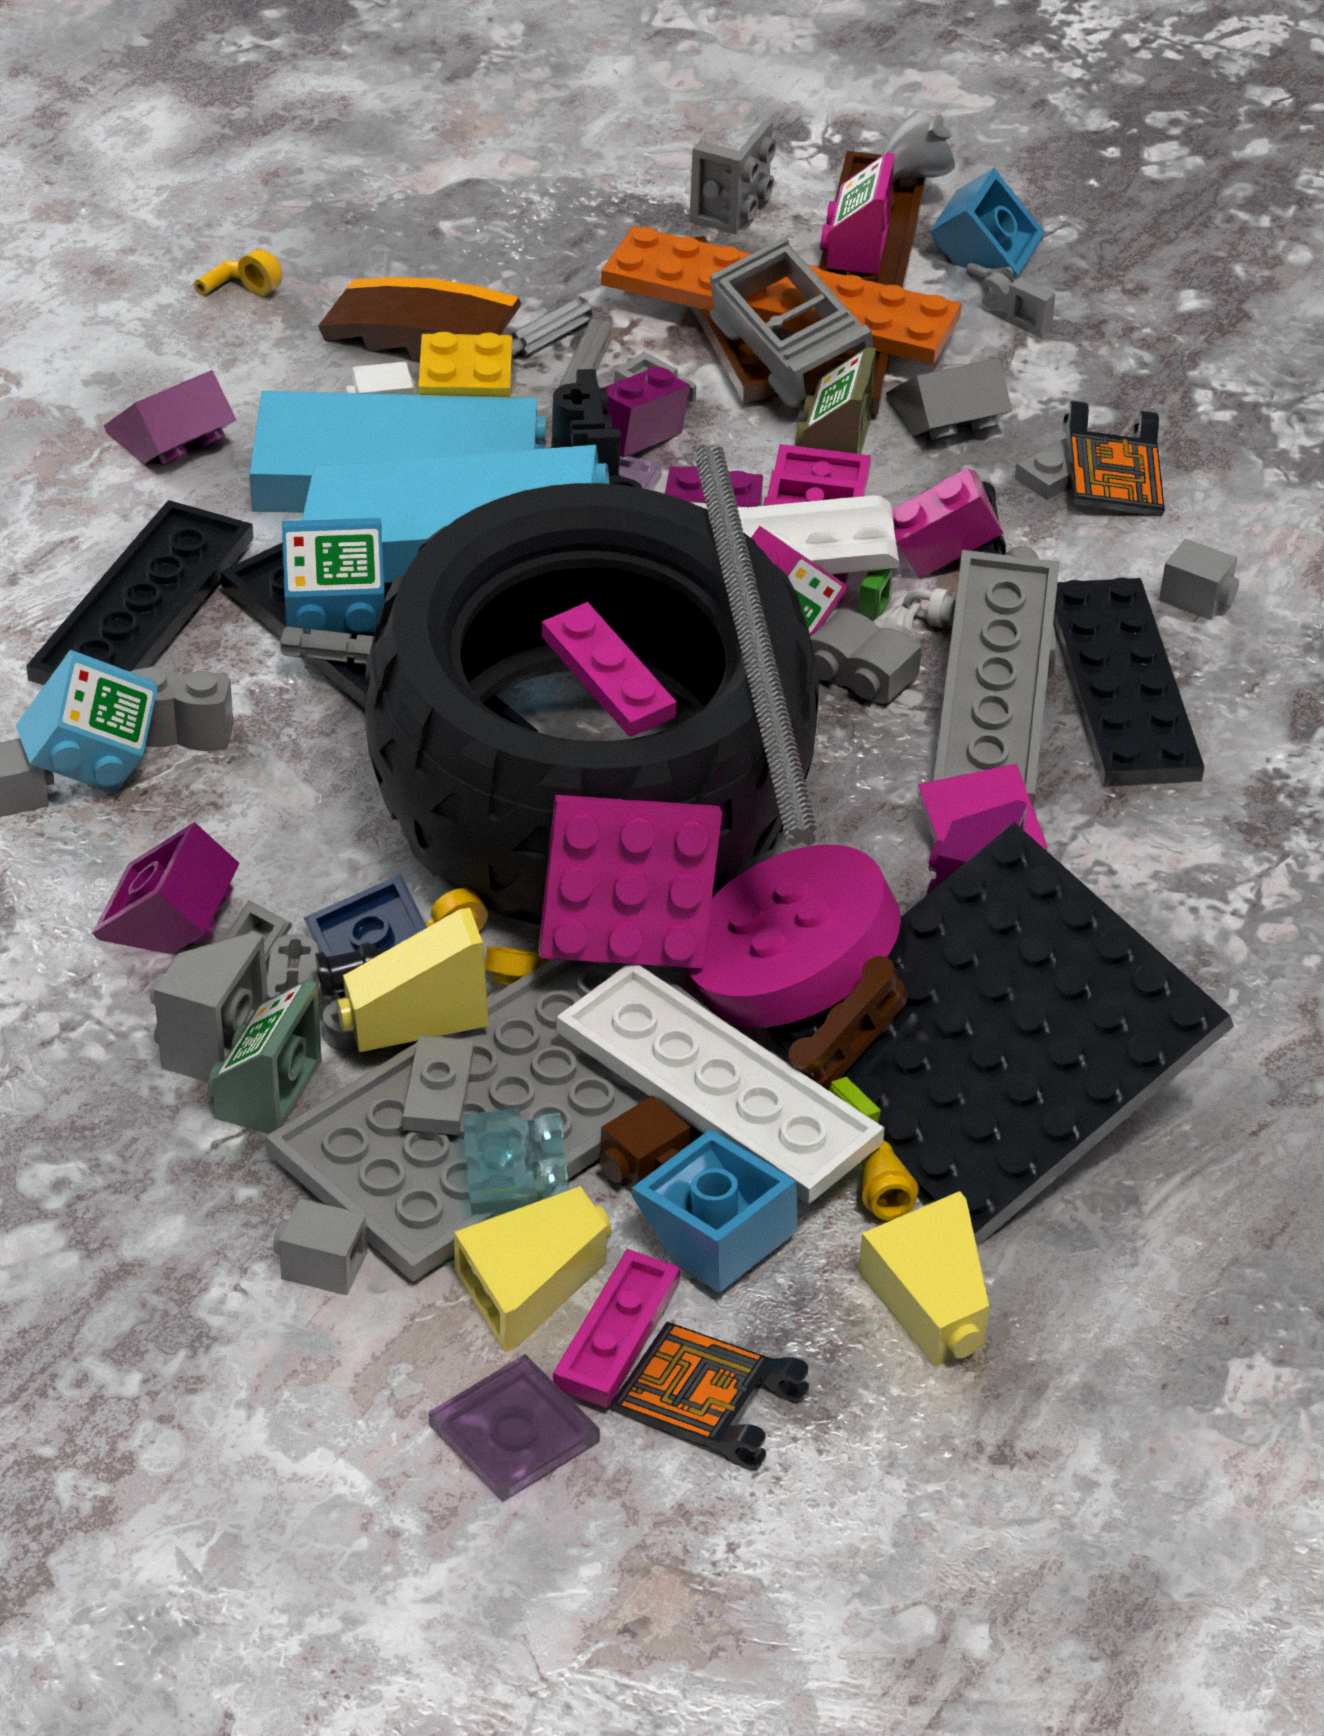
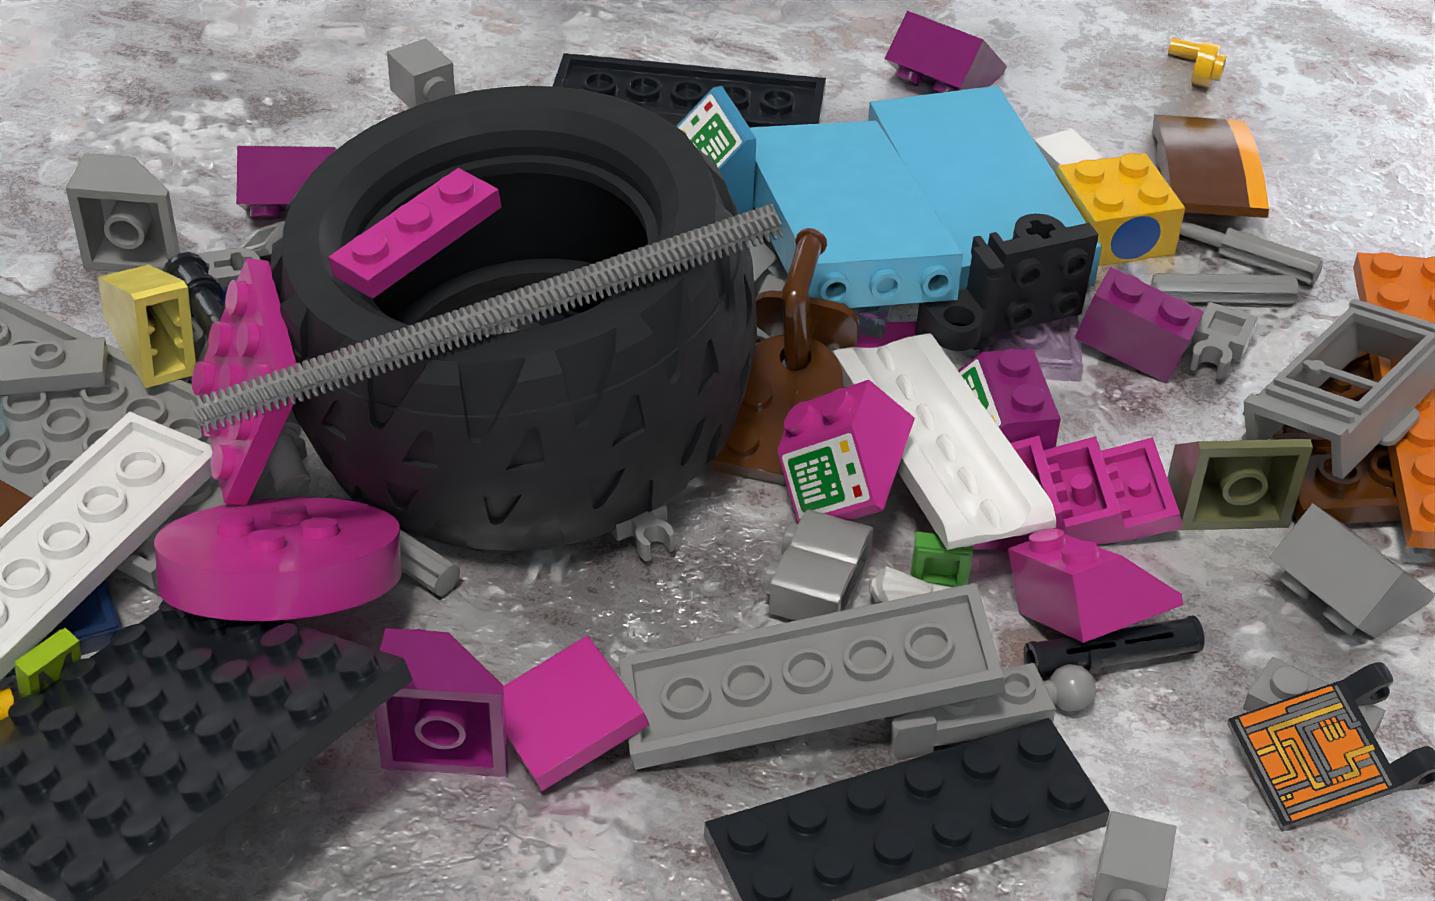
camera: 75 degrees right, 0 degrees up
medium azure slope [16,650,158,794] -> none
sand green slope [208,979,322,1134] -> none
reddish brown plate [788,956,908,1090] -> none

